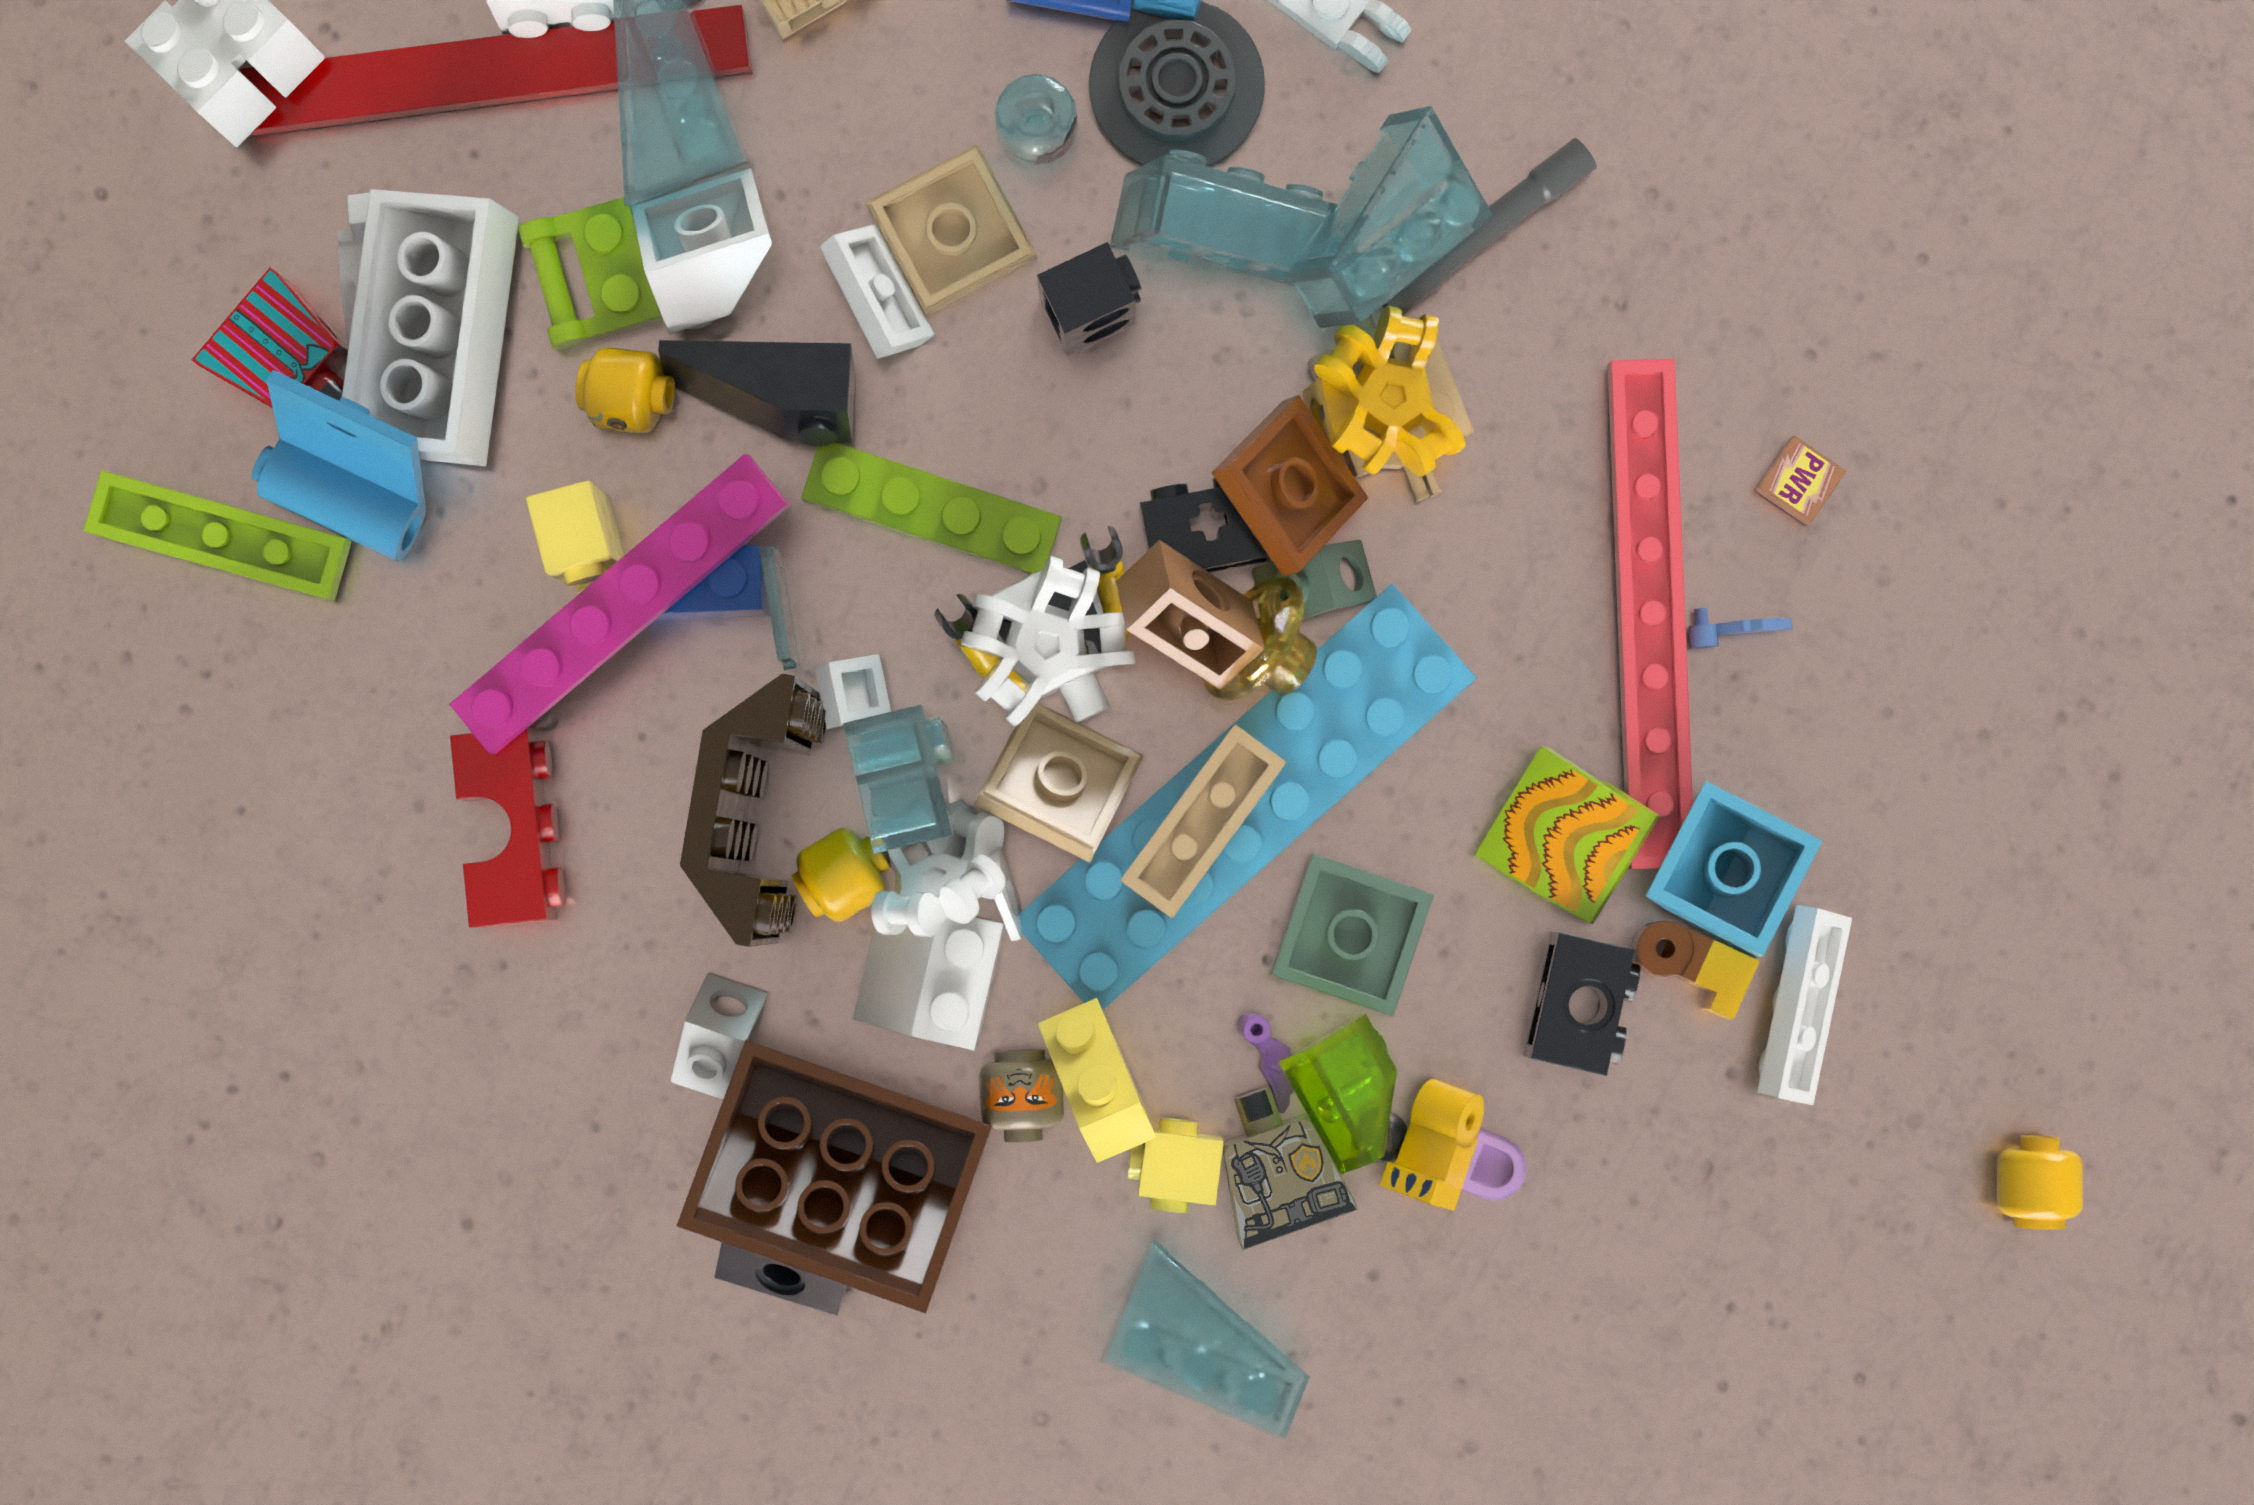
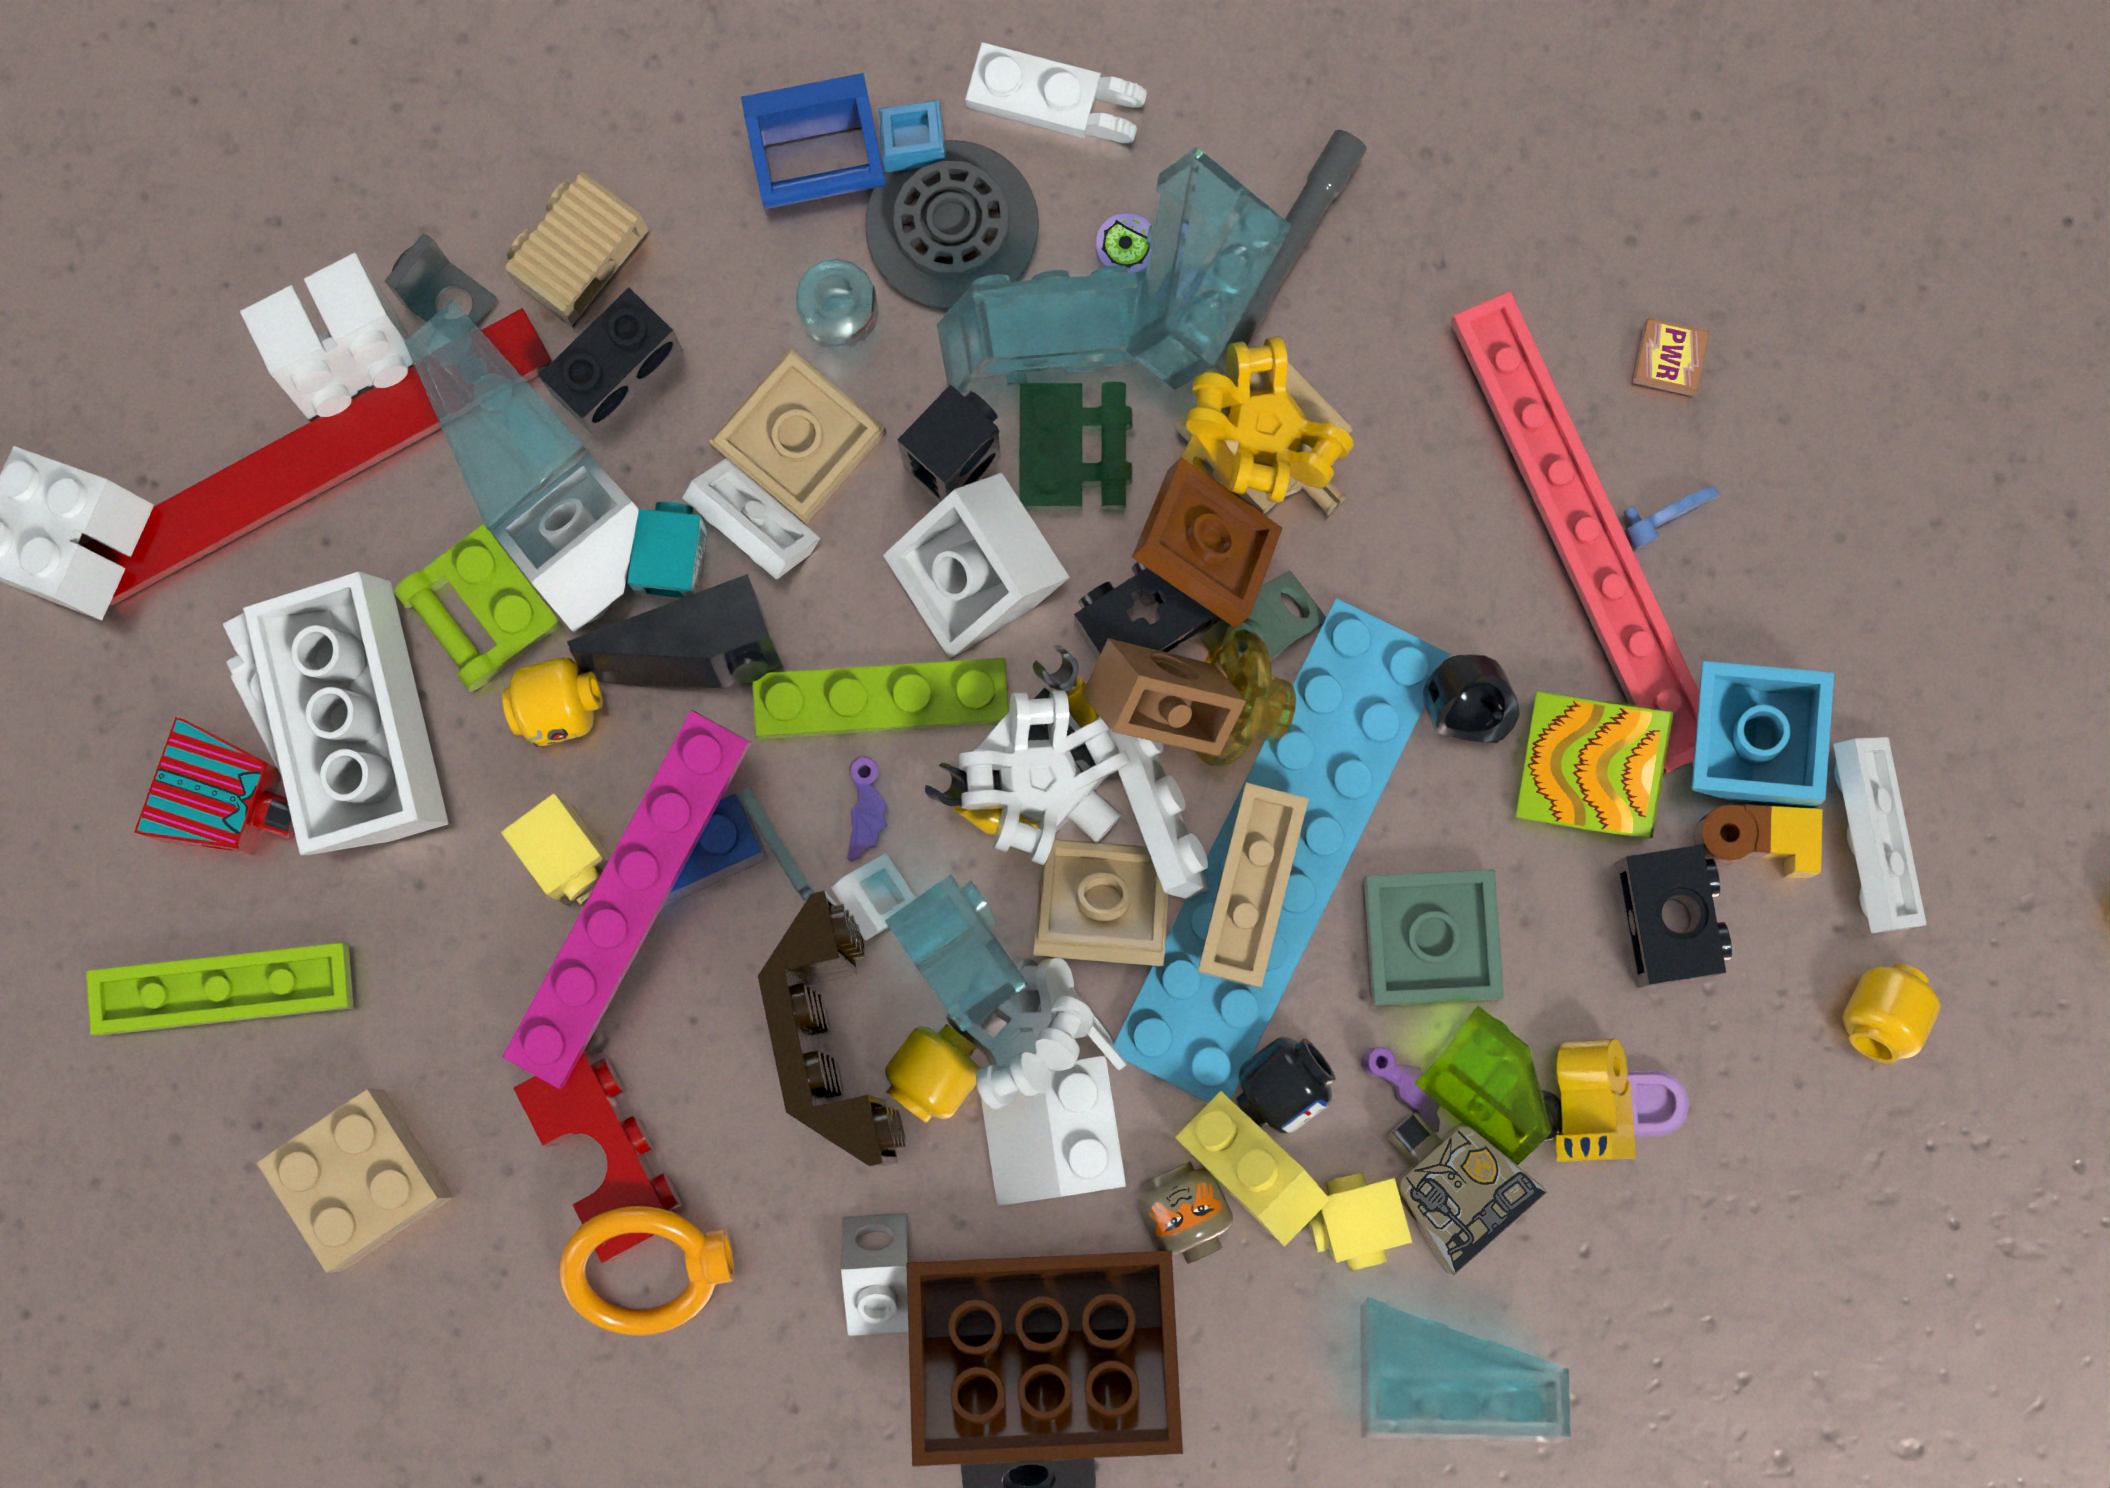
camera: 15 degrees left, 5 degrees down
dark azure door [252,370,426,562] -> none
none -> tan brick [256,1089,453,1273]
none -> black brick [538,287,683,437]
none -> light orange piece [559,1206,734,1335]
none -> teal brick [628,502,708,599]
none -> medium lavender piece [847,756,887,862]
none -> white slope [883,473,1070,660]
none -> clear green plate [1019,381,1133,511]
none -> tile [1095,213,1158,278]
none -> white plate [1098,716,1209,899]
none -> black head [1236,1037,1336,1133]
none -> black piece [1423,654,1520,743]
none -> yellow head [1842,963,1941,1063]

